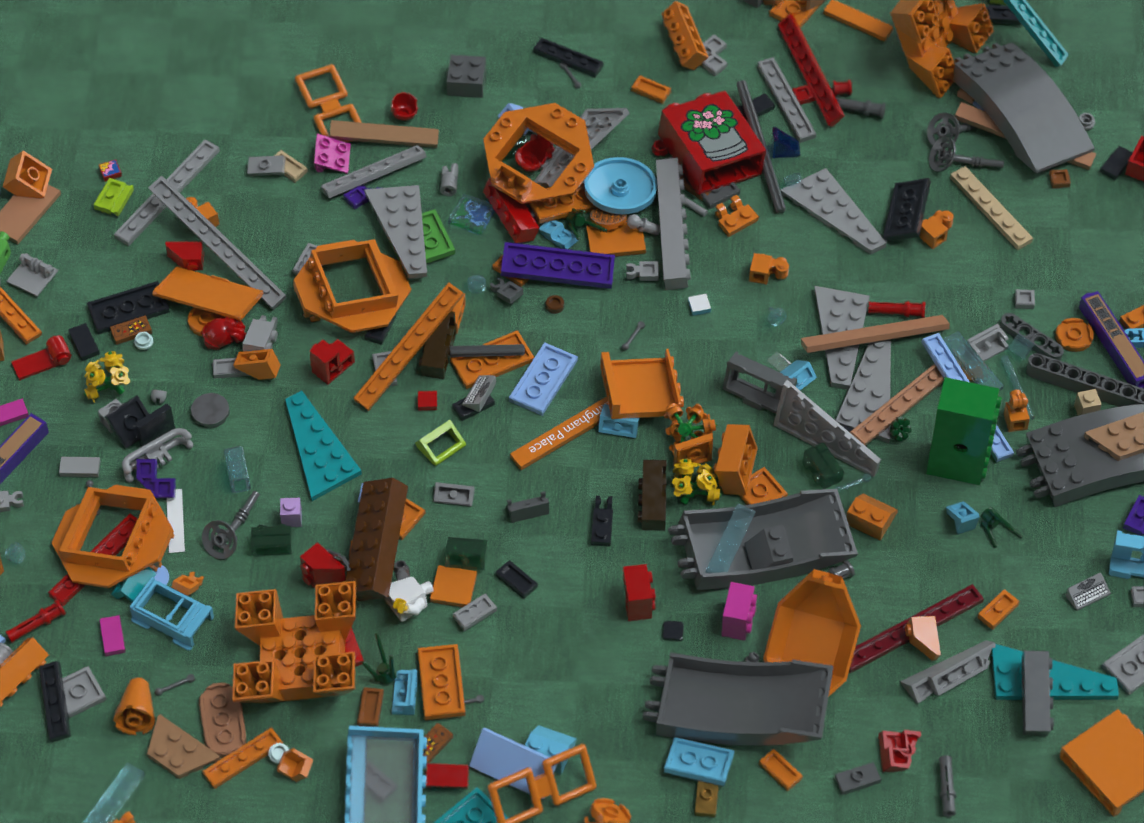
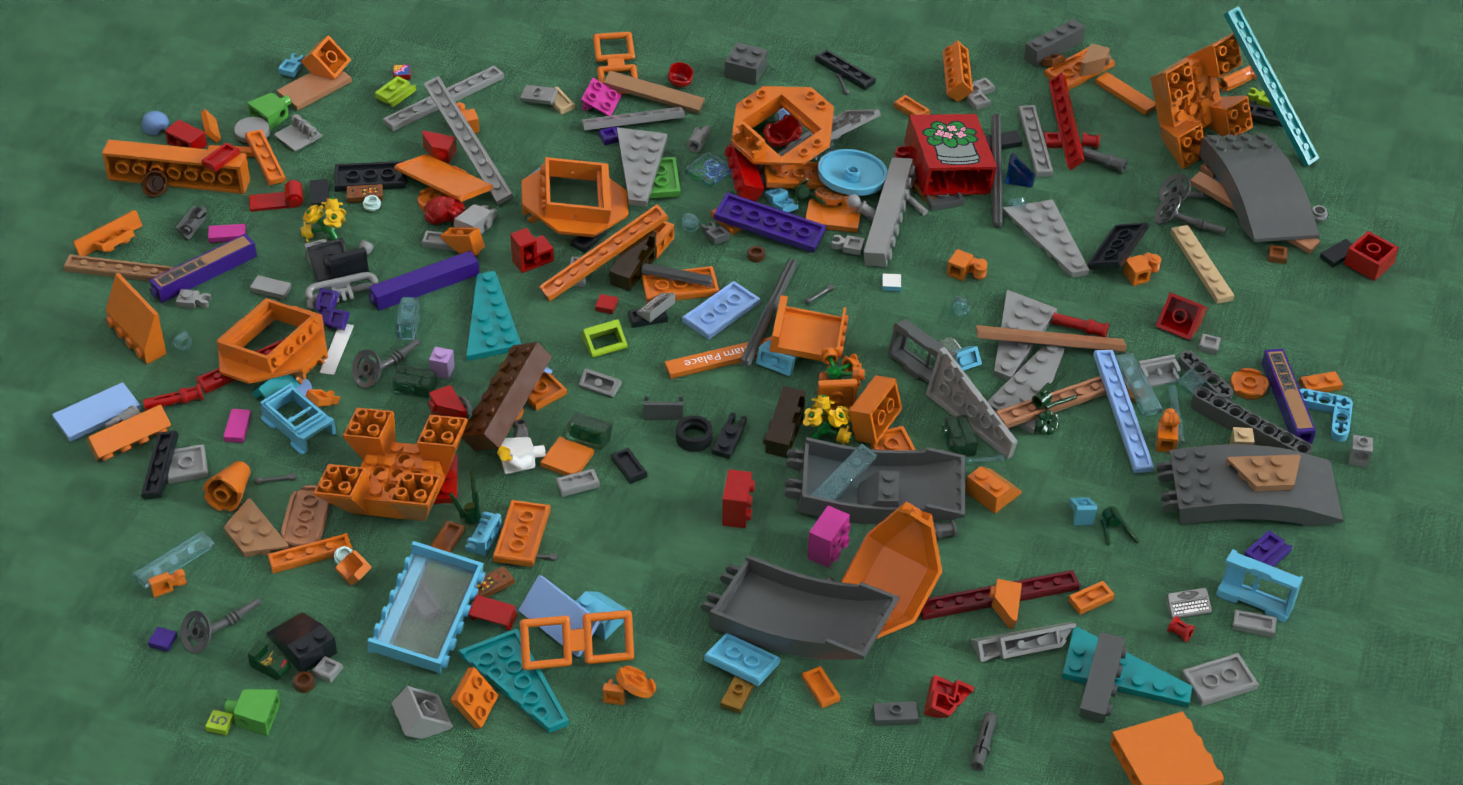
camera: 15 degrees right, 10 degrees down
flat silver tile [191,393,230,428] -> none
black piece [663,621,684,641] -> none
orange plate [715,195,759,237] -> none
green piece [926,377,1002,486] -> none
none -> dark purple brick [368,251,479,311]
none -> black tyre [676,415,712,452]
none -> dark grey axle [740,258,797,367]
none -> dark green plant [1032,371,1077,410]
none -> red slope [1156,292,1208,340]
none -> red bush [1167,616,1195,642]

